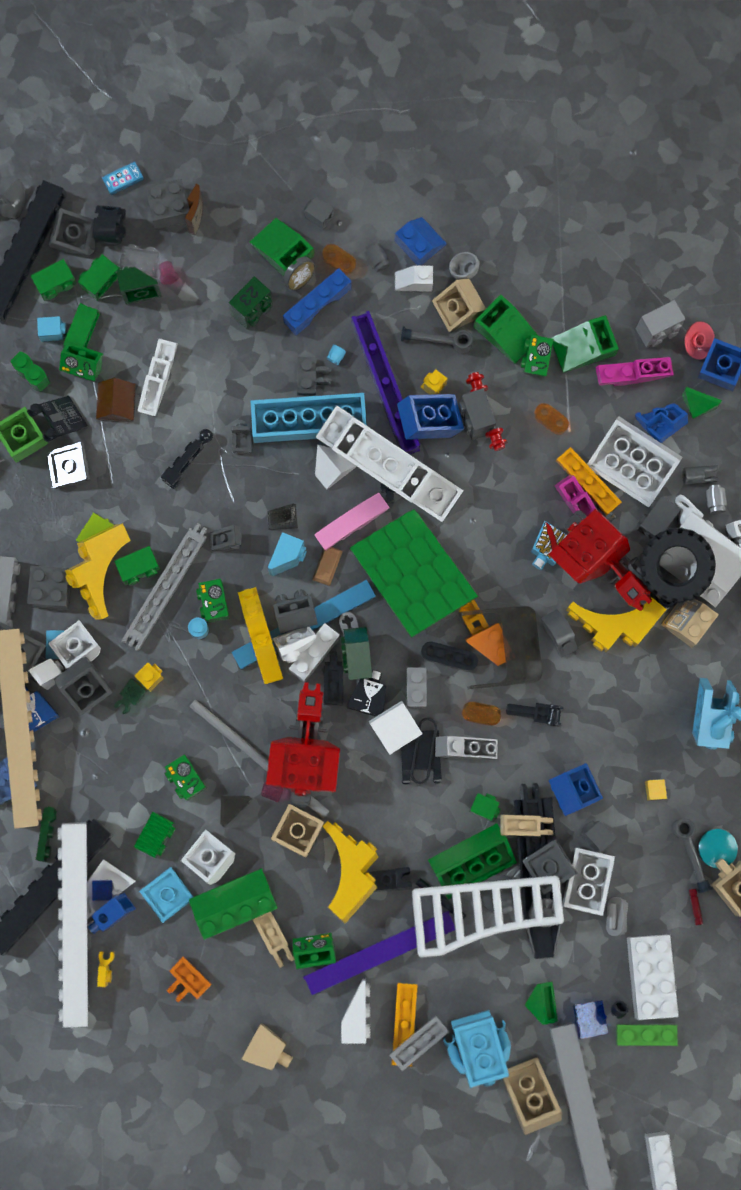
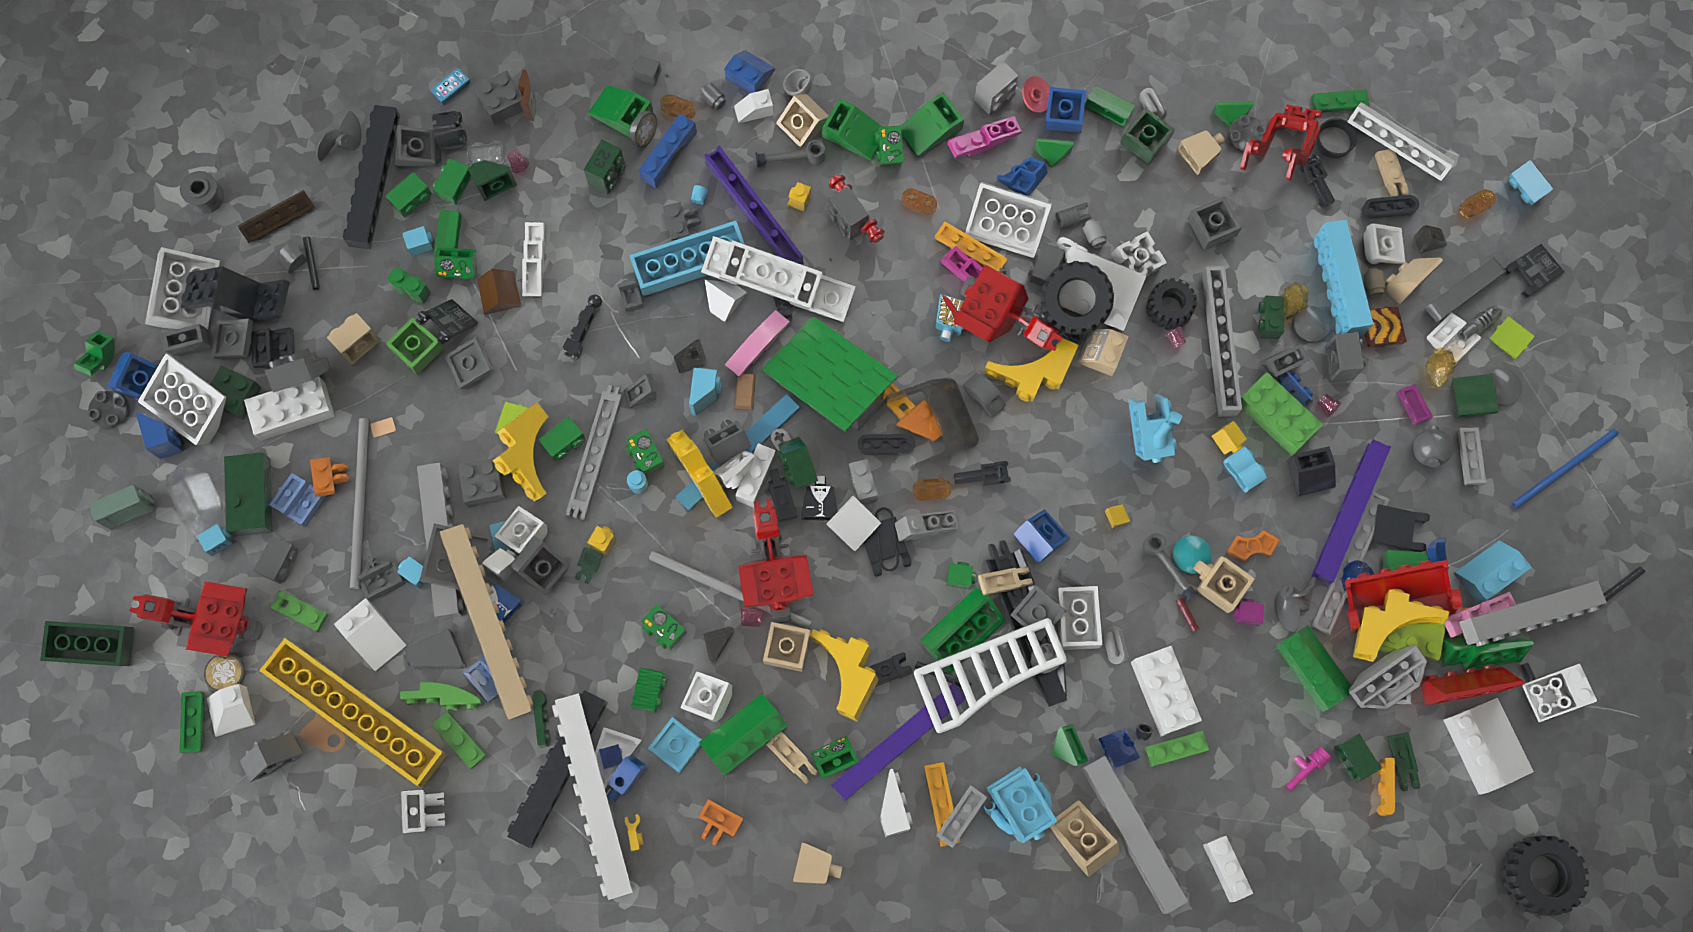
camera: 15 degrees left, 5 degrees down
blue brick [397,394,464,440] -> none

